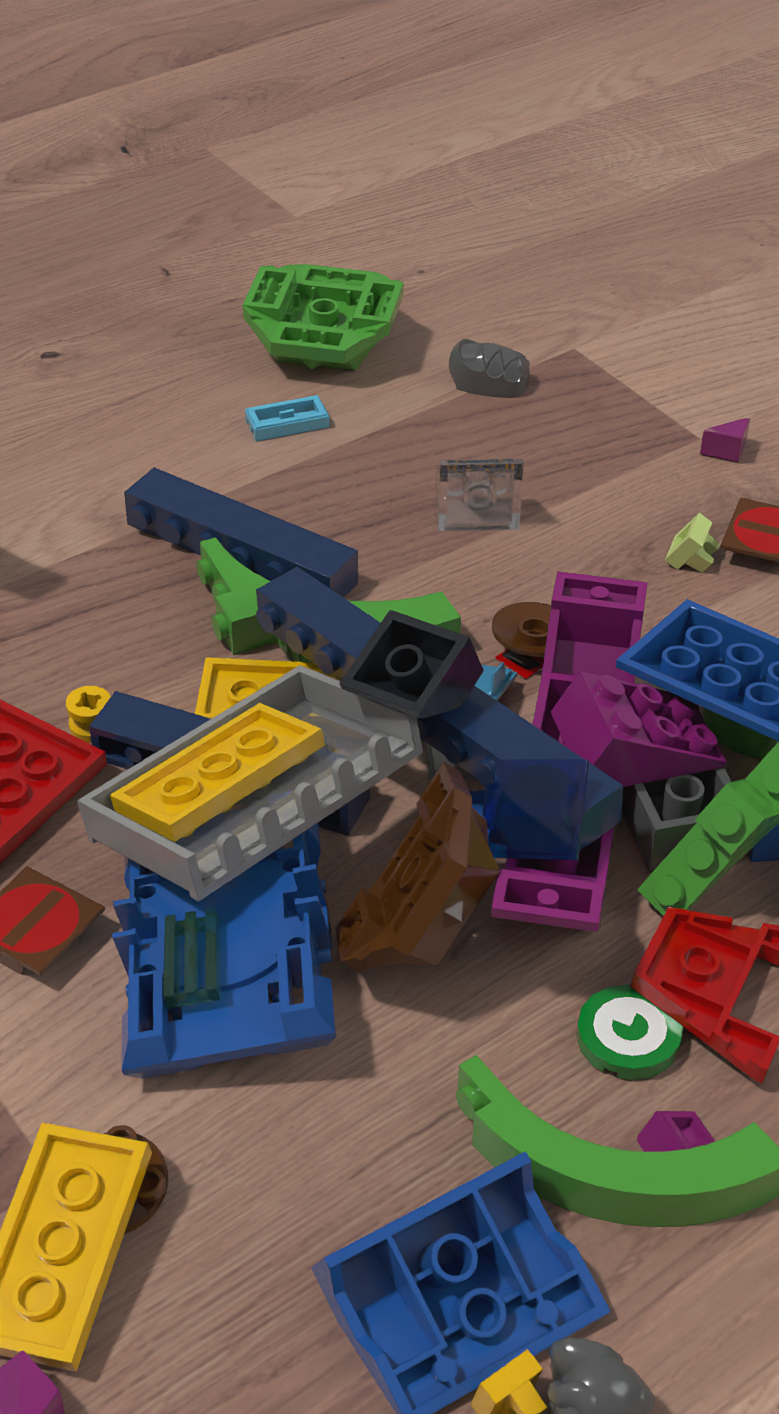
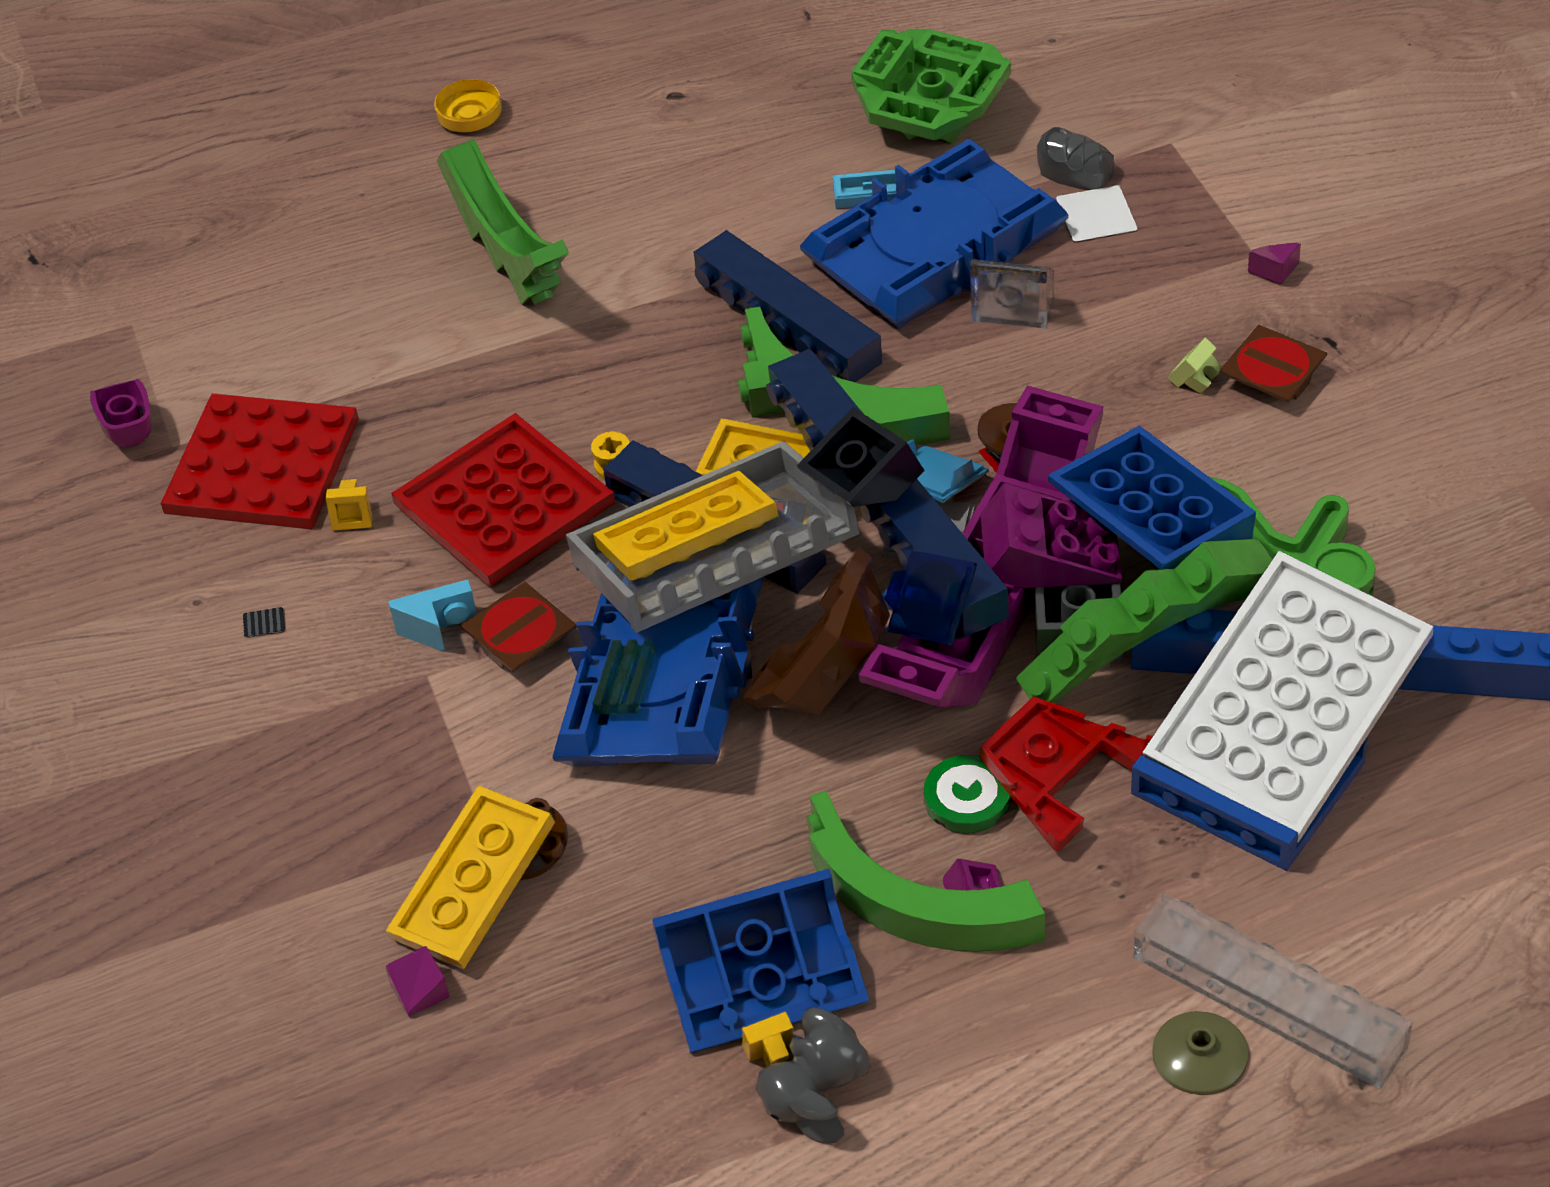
camera: 20 degrees right, 5 degrees up
none -> blue piece [800,139,1069,329]
none -> white sticker [1056,185,1138,242]

